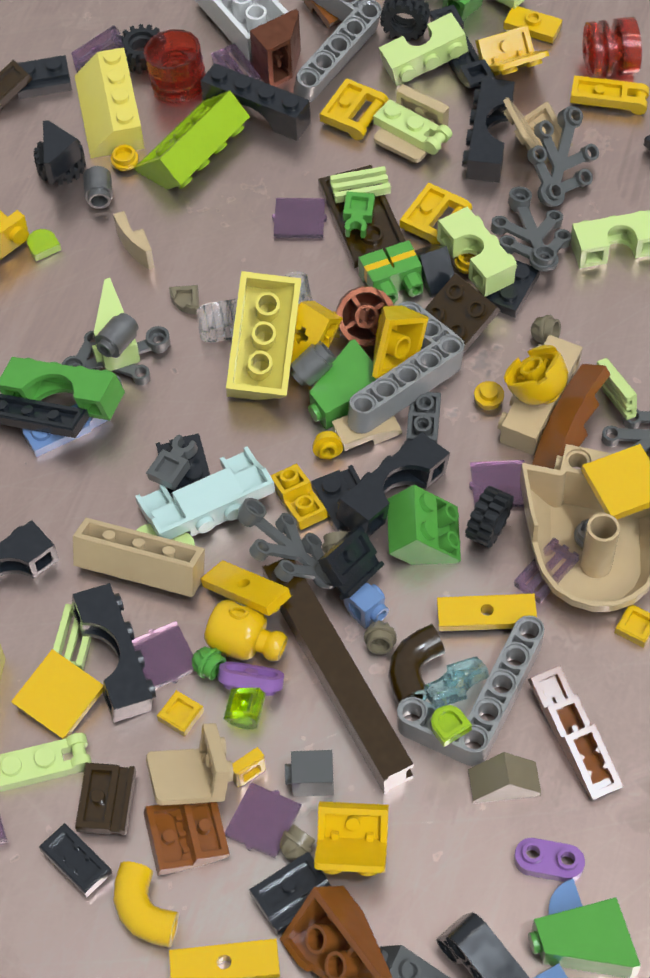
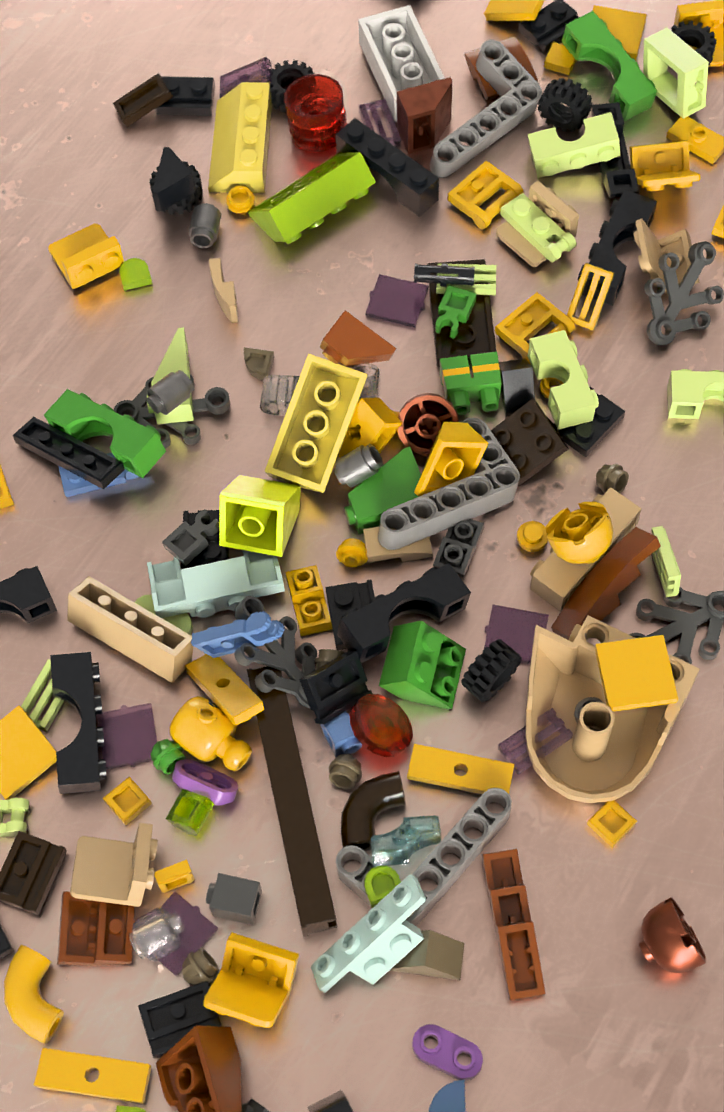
camera: 15 degrees right, 5 degrees up
dark grey plant [490,186,572,272] -> none
none -> clear head [129,907,185,961]
none -> medium blue hinge [191,611,285,658]
none -> neon yellow slope [219,475,301,557]
none -> light aqua bracket [311,874,426,993]
none -> dark orange wedge [320,310,397,366]
none -> clear red tile [350,694,413,757]
none -> black pin [414,263,475,287]
none -> yellow tile [567,263,615,330]

